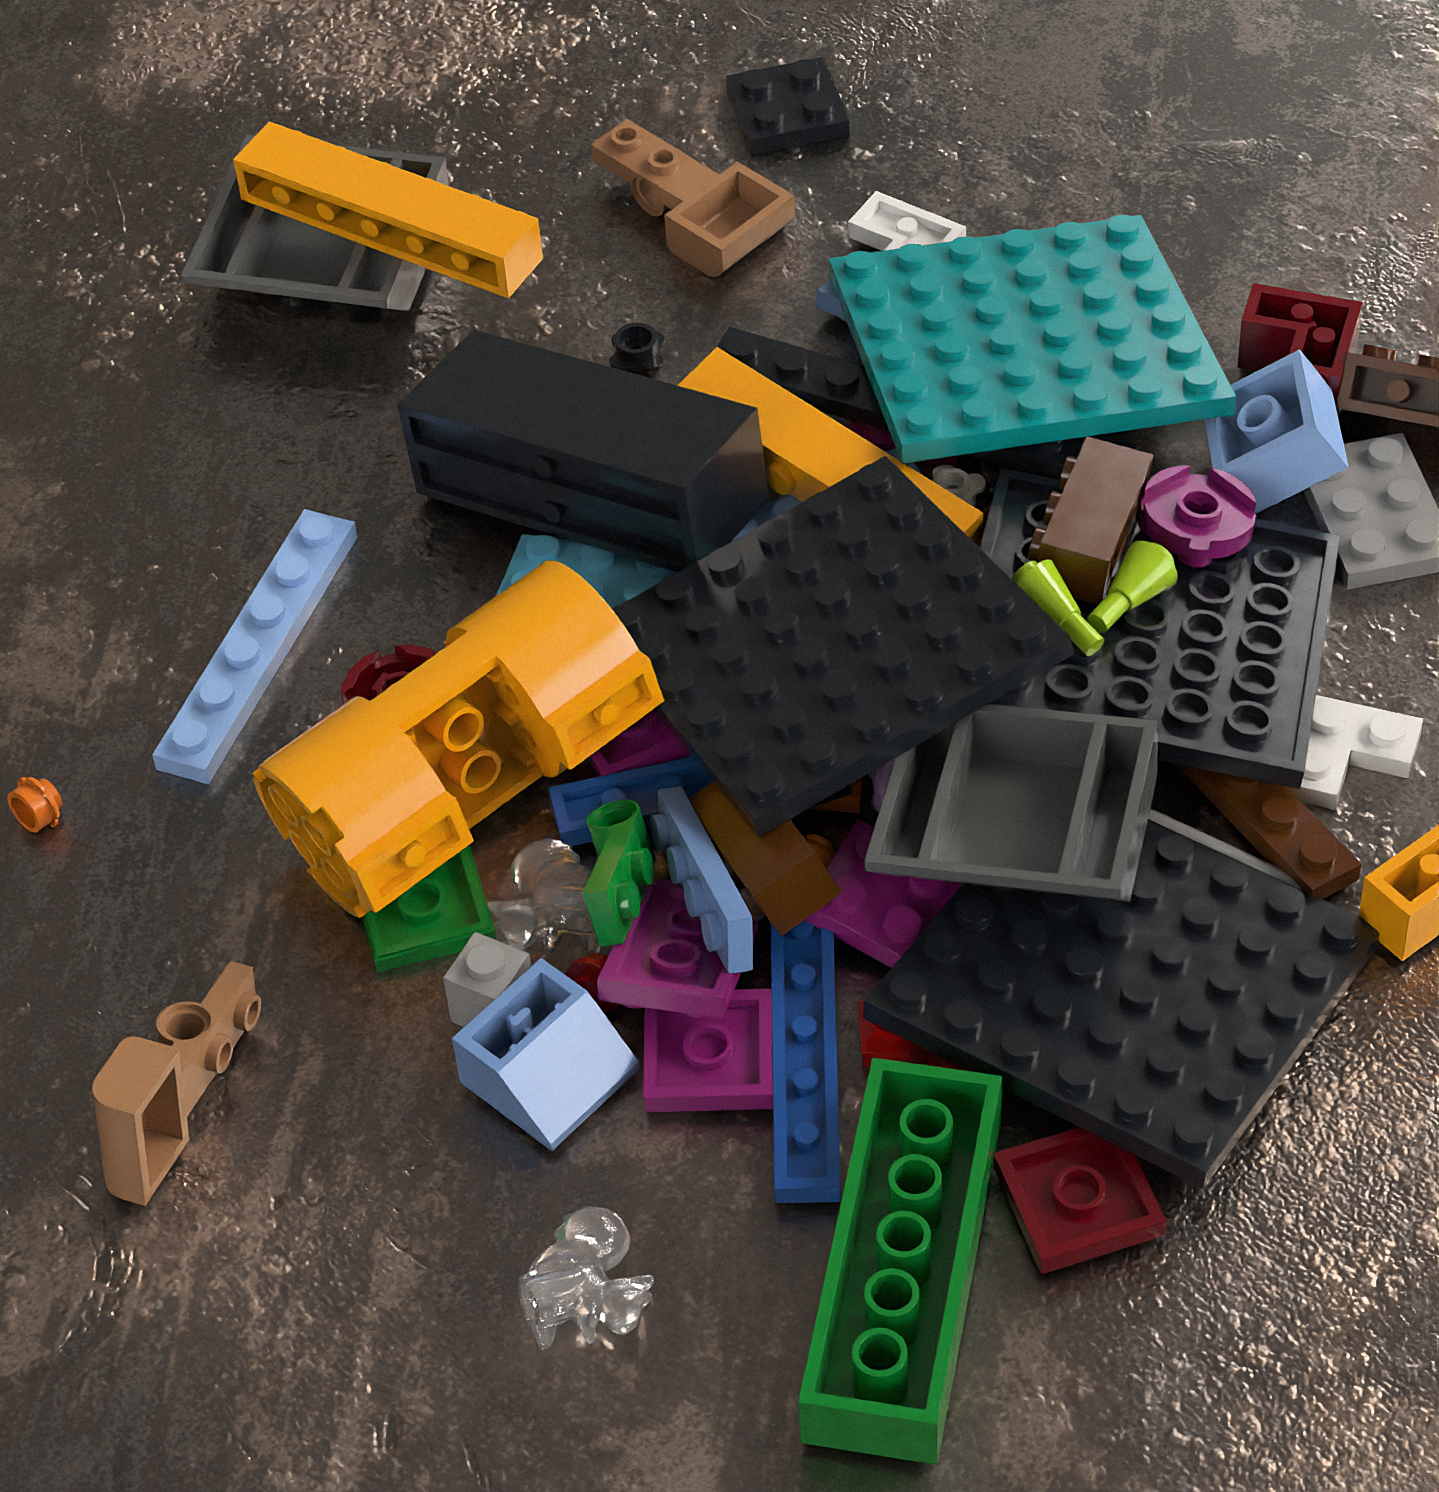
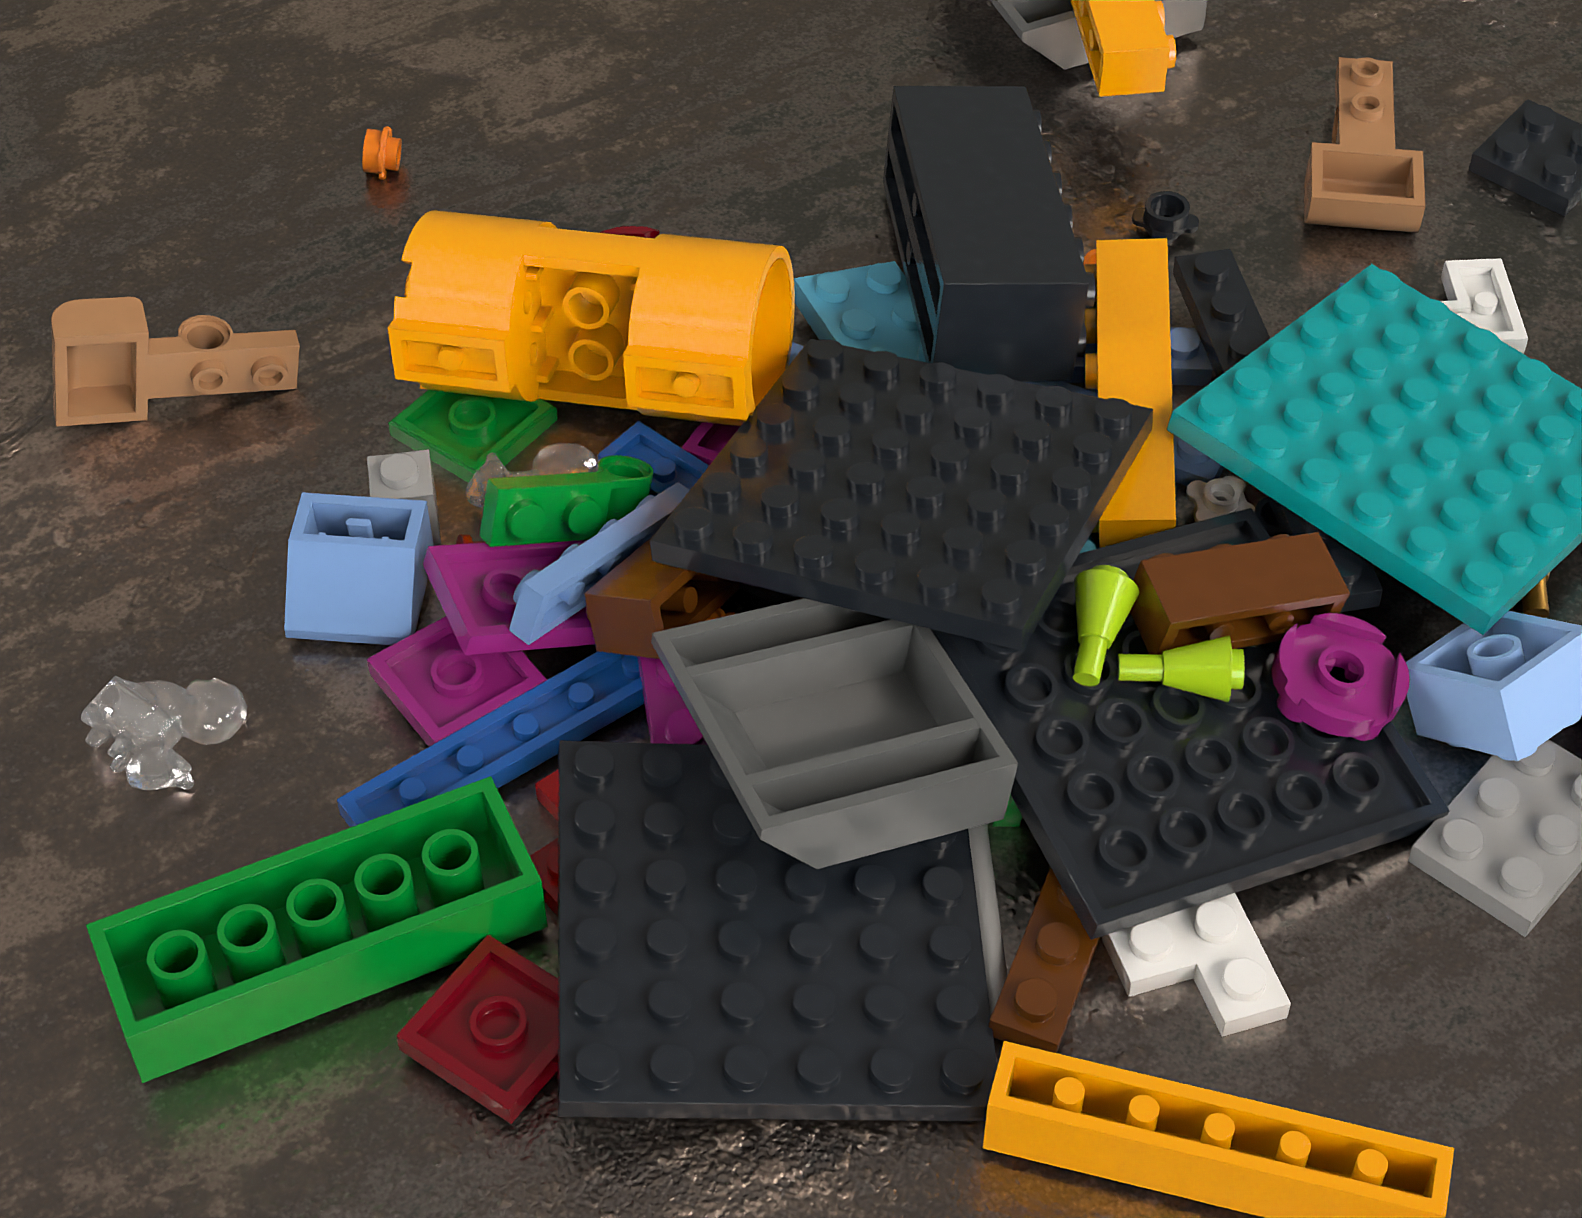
camera: 50 degrees right, 0 degrees up
light blue plate [152,509,358,785] -> none

